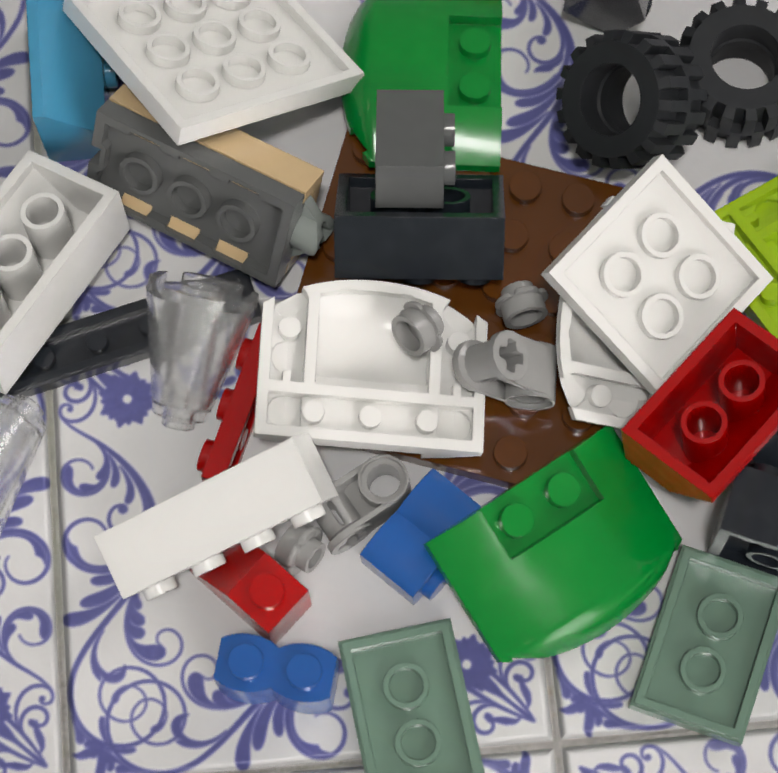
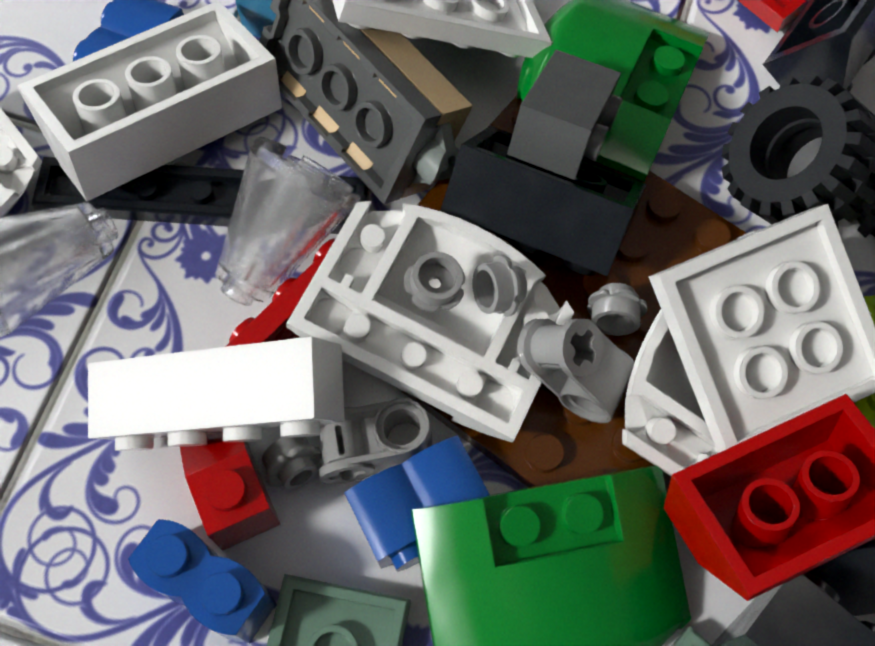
camera: 20 degrees right, 5 degrees down
none -> light grey plate [404,252,465,312]

